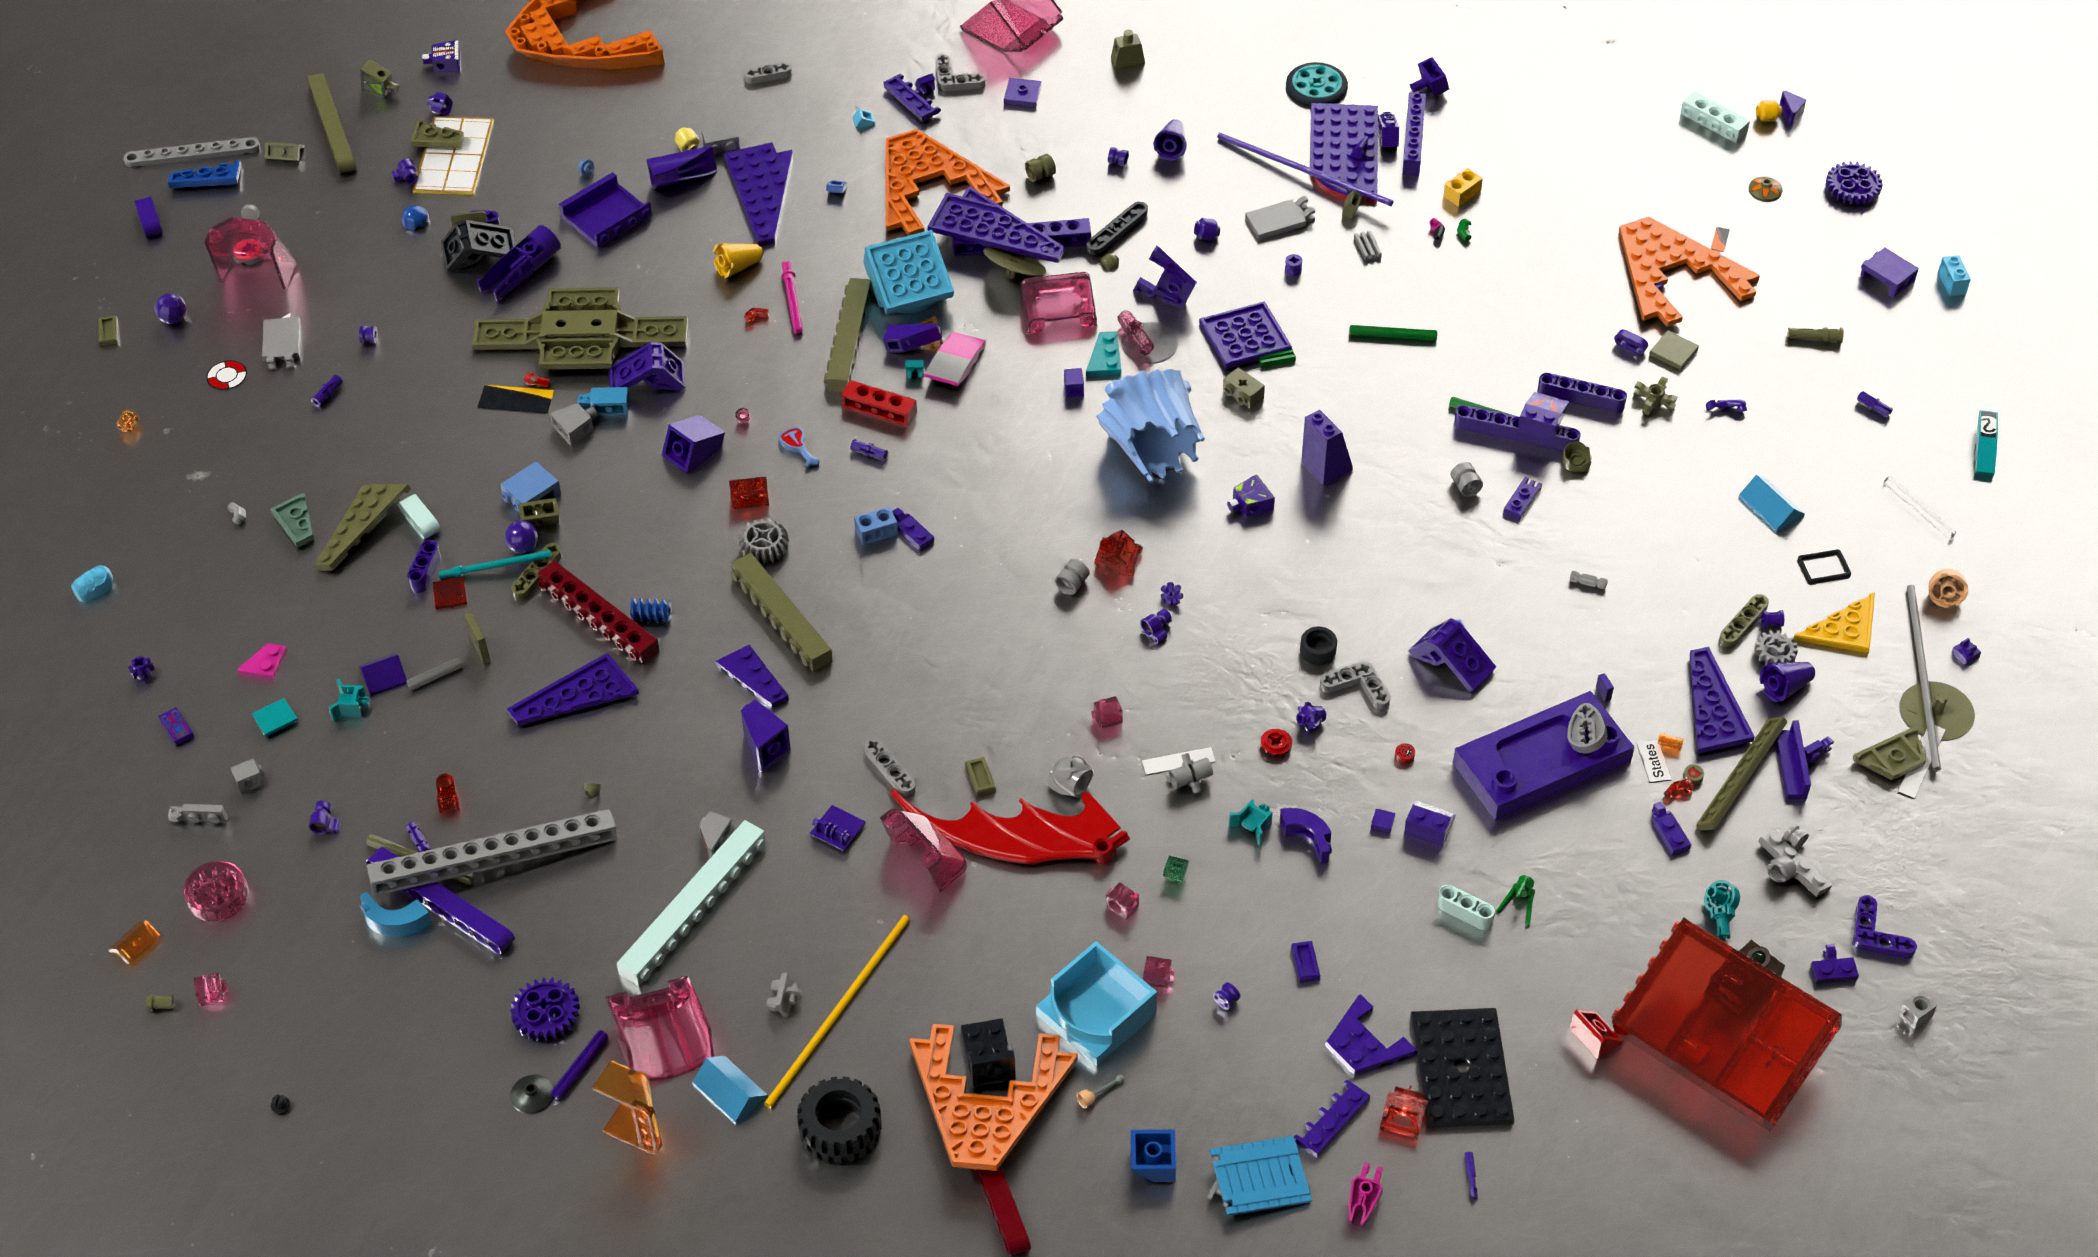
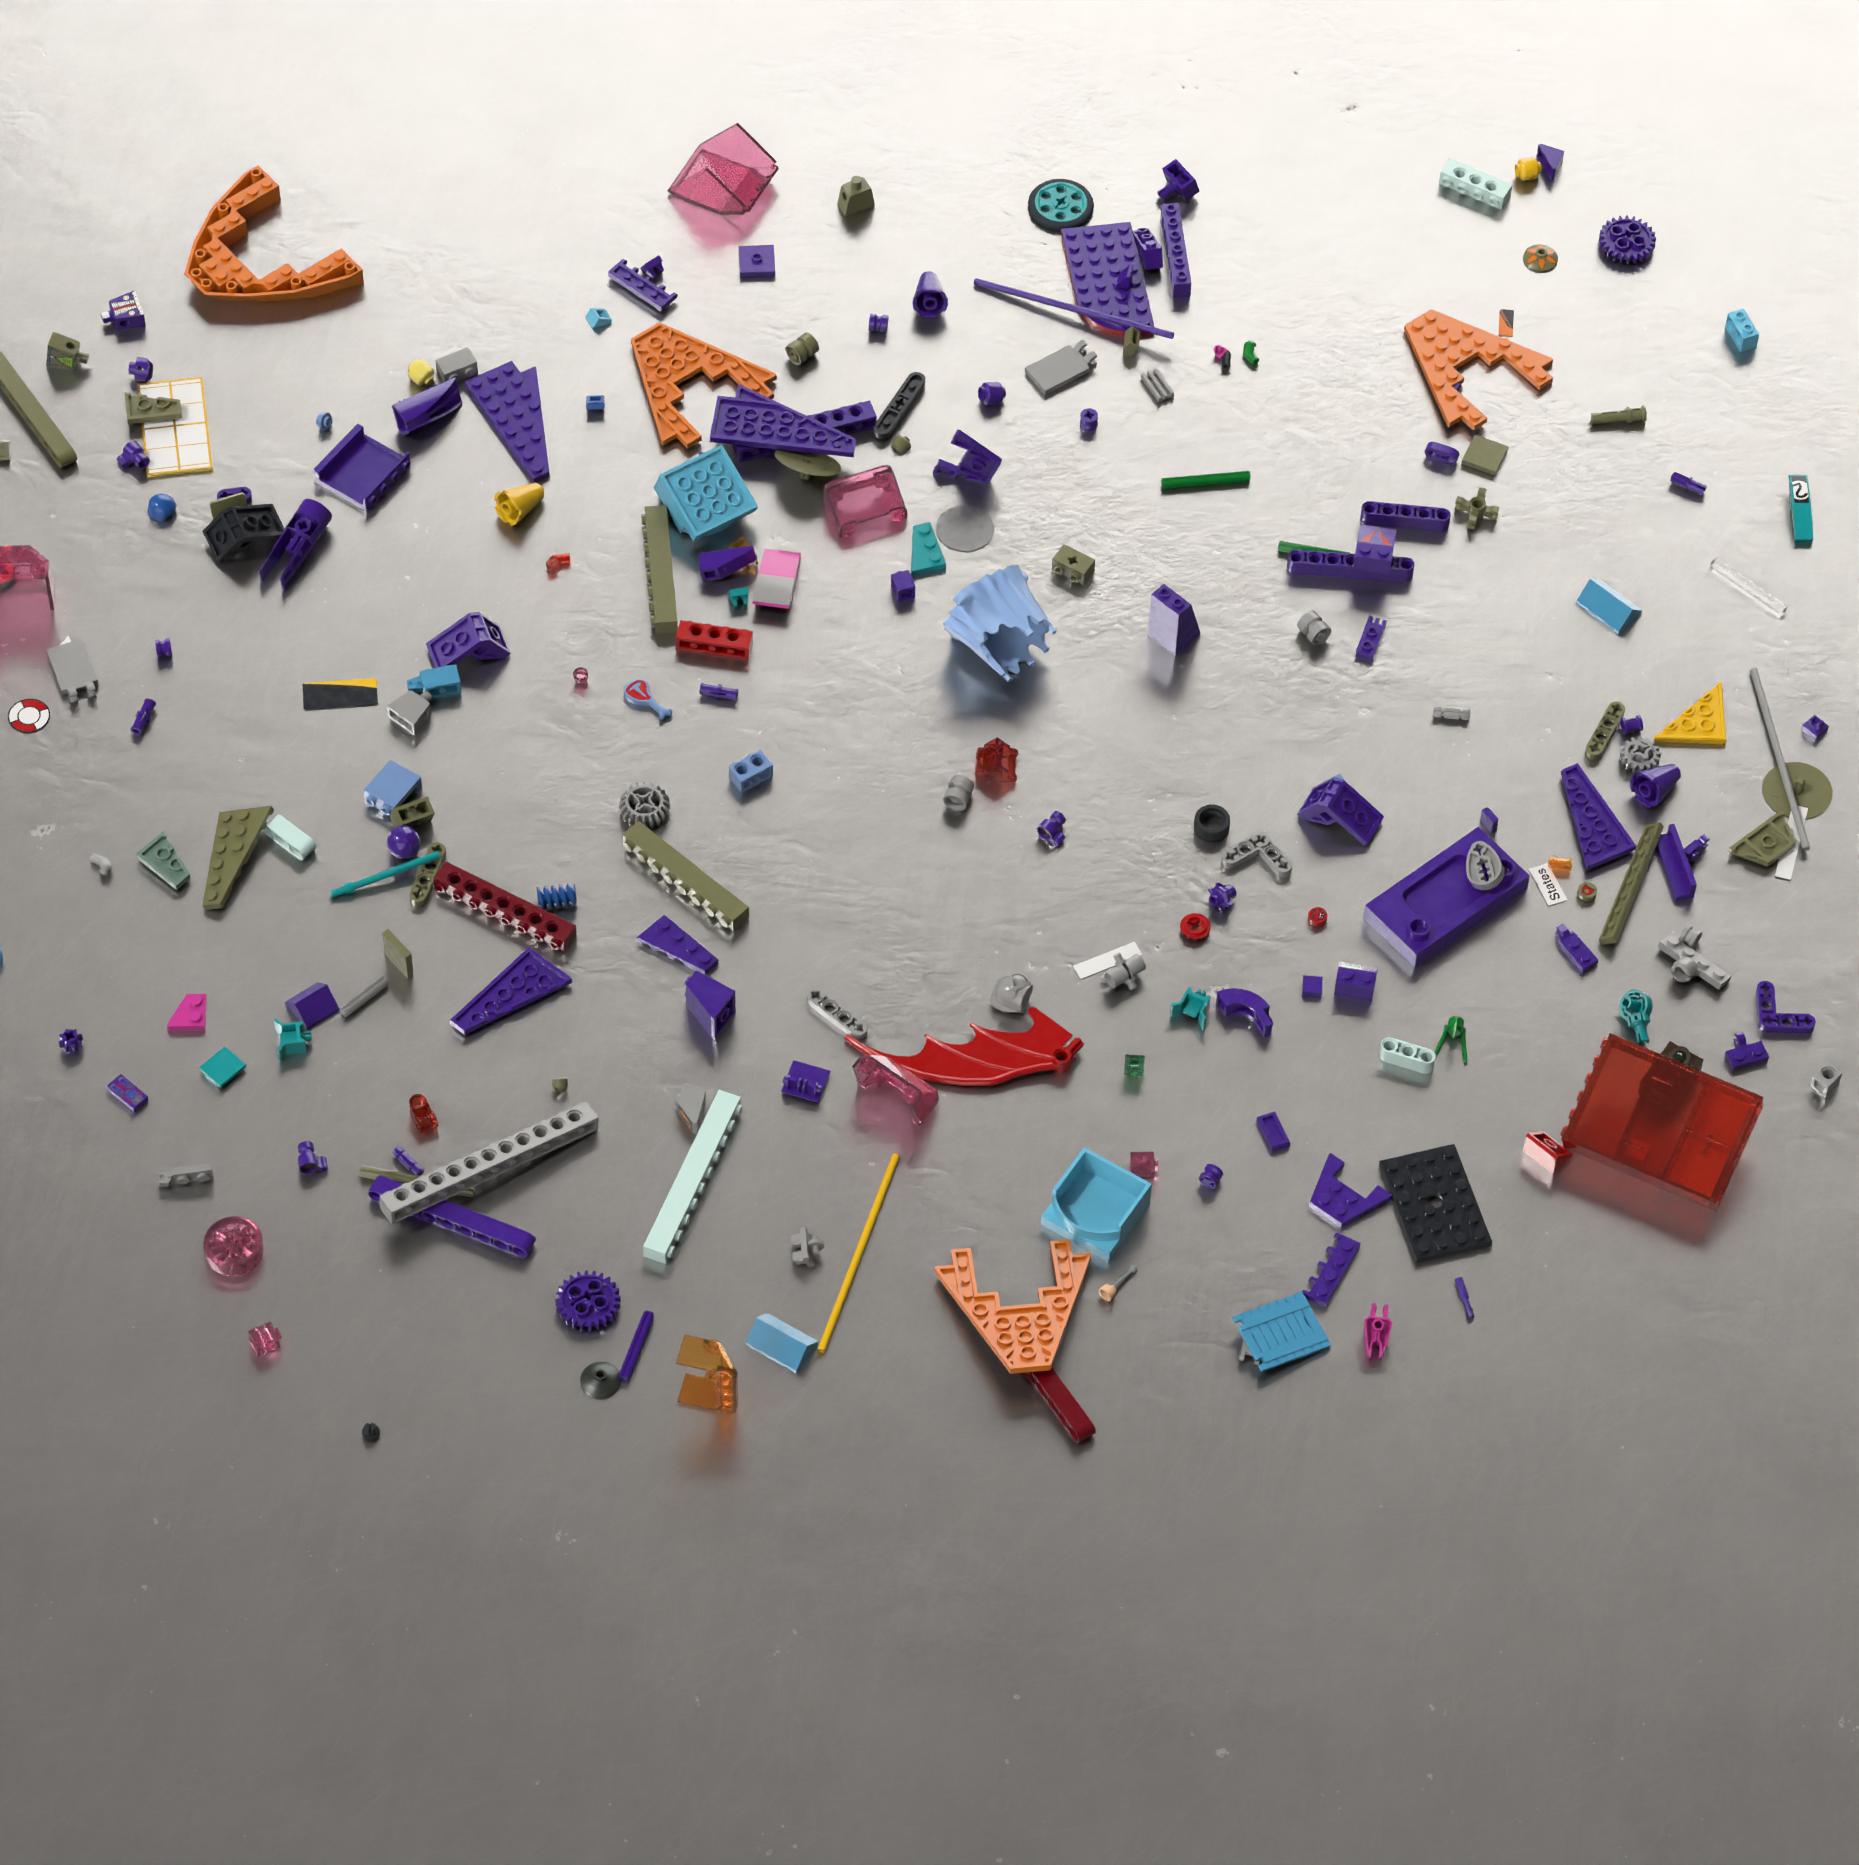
camera: 15 degrees left, 5 degrees up
clear orange panel [108,920,160,964] -> none
olive pin [146,994,174,1011] -> none
light grey brick [230,759,264,794] -> none
dark azure arch [360,892,432,937] -> none
dark purple beam [407,540,441,593] -> none
clear red piece [433,577,467,609] -> none
olive piece [472,287,688,369] -> none
red arm [524,372,549,387] -> none
clear pink windscreen [606,976,714,1081] -> none
dark purple slope [662,415,725,473] -> none
clear red brick [729,477,769,509] -> none
light grey beam [745,62,792,84] -> none
dark pink axle [781,261,803,334] -> none
black tyre [797,1076,882,1164] -> none
dark purple hinge [892,508,935,550] -> none
light grey beam [936,54,986,91] -> none
black bracket [961,1018,1016,1087] -> none
olive tile [965,757,996,796] -> none
clear pink brick [1091,696,1123,729] -> none
clear pink brick [1106,882,1139,920] -> none
clear pink piece [1117,310,1154,356] -> none
blue slope [1131,1130,1176,1182] -> none
dark purple plant [1161,582,1183,606] -> none
dark purple tile [1199,301,1292,369] -> none
dark purple torso [1227,474,1275,517] -> none
green tile [1257,346,1296,368] -> none
clear red piece [1379,1086,1428,1141] -> none
yellow brick [1443,168,1483,207] -> none
olive hair [1562,441,1592,472] -> none
clear red arm [1664,778,1694,799] -> none
dark purple arm [1705,399,1747,412] -> none
black piece [1798,549,1851,582] -> none
panel [1860,247,1919,298] -> none
light nougat cylinder [1928,569,1968,608] -> none

